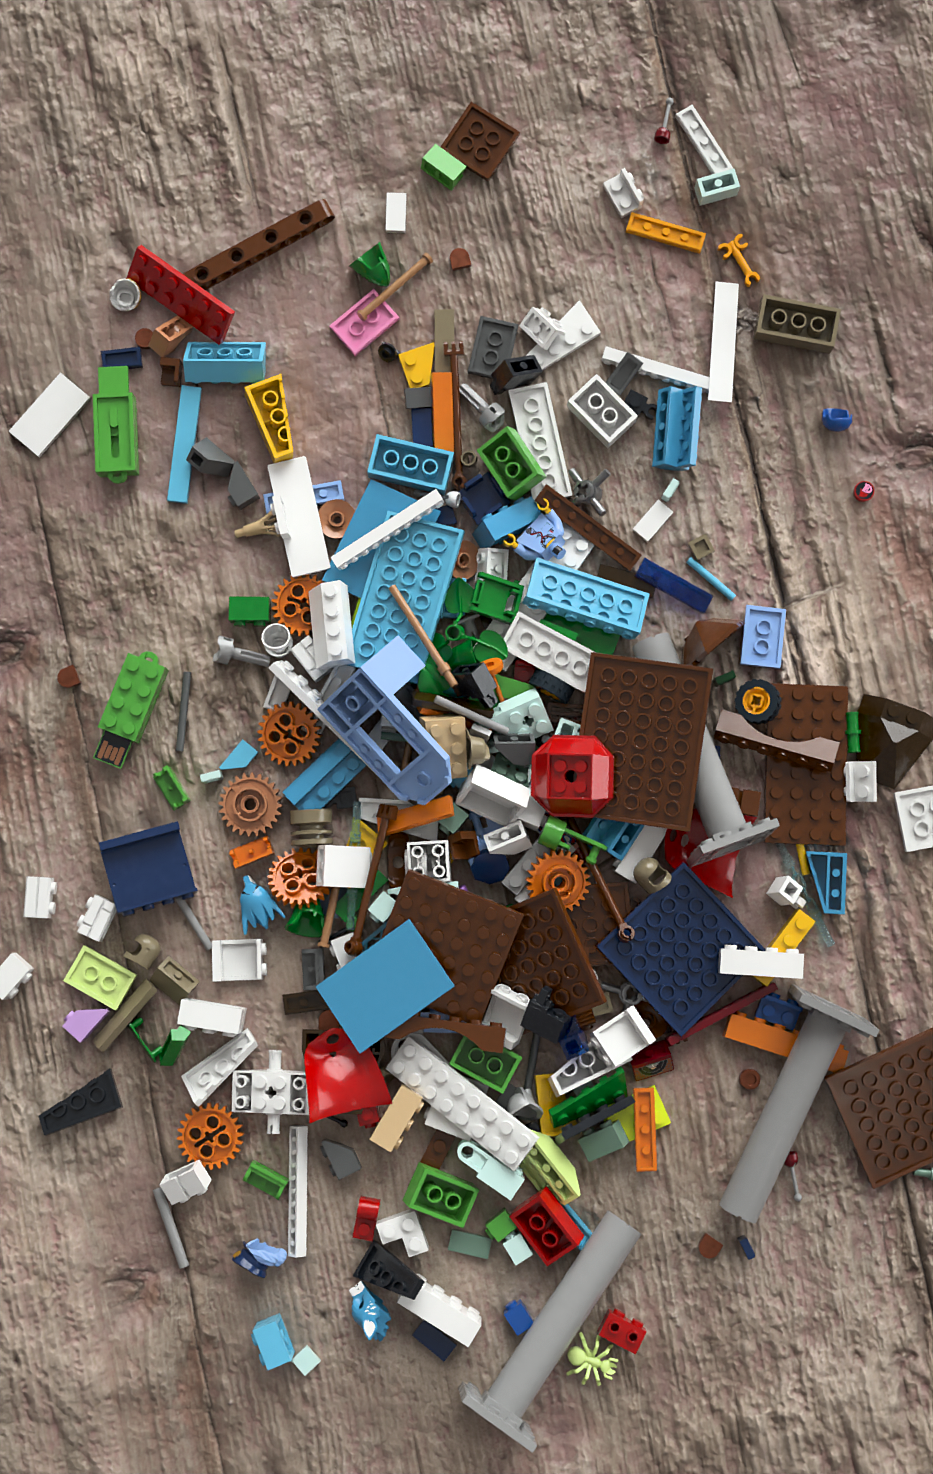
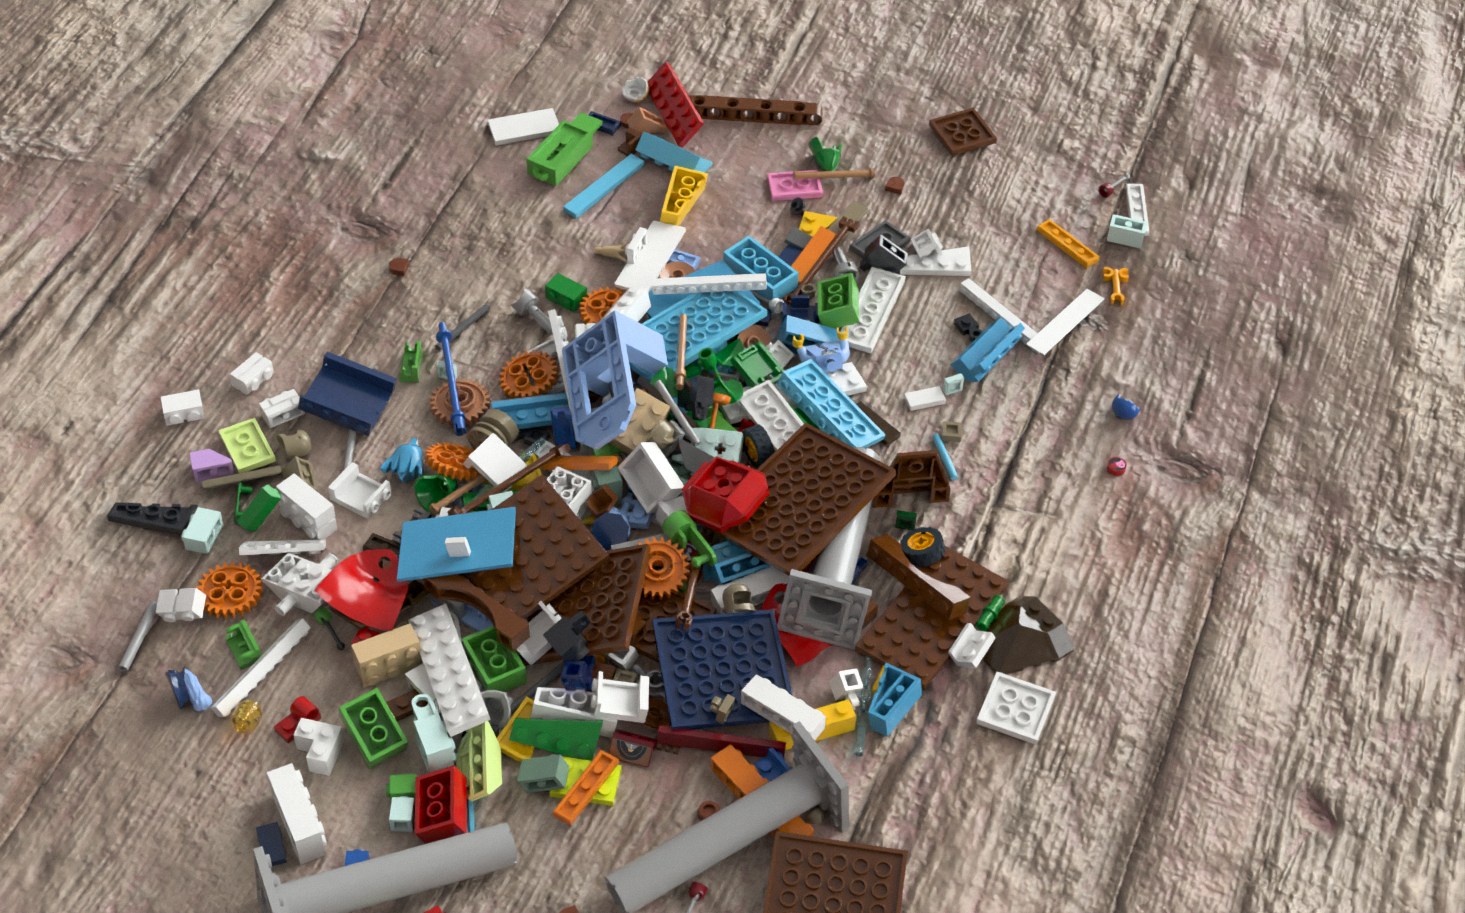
camera: 30 degrees right, 35 degrees down
bright green piece [93,651,169,769] -> none
dark grey slope [186,437,235,477] -> none
medium azure tile [219,739,259,770] -> none
dark grey slope [228,461,260,510] -> none
orange hinge [229,835,275,869] -> none
medium azure brick [251,1313,295,1370] -> none
white helmet [261,623,293,658] -> none
light aqua tile [291,1345,321,1376] -> none
dark grey slope [320,1138,362,1180] -> none
dark azure piece [349,1281,392,1341] -> none
black wing [353,1240,425,1300] -> none
white tile [386,193,406,233] -> none
hinge [421,144,466,191] -> none
sand green tile [448,1229,492,1259] -> none
white slope [483,820,533,855] -> none
reddish brown plate [534,484,642,571] -> none
black wing [553,1094,635,1146] -> none
white brick [567,374,638,448] -> none
flat silver bar [568,468,611,516] -> none
white bracket [603,168,644,219] -> none
dark grey tile [605,351,643,396] -> none
clear blue tile [634,558,713,614] -> none
light blue plate [740,605,786,669] -> none
dark tan brick [753,294,841,354] -> none
none -> light aqua brick [182,507,223,554]
none -> clear yellow head [231,700,263,733]
none -> blue bar [436,322,467,436]
none -> white tile [445,537,471,557]
none -> blue hinge [550,406,576,450]
none -> dark tan tile [710,694,735,724]

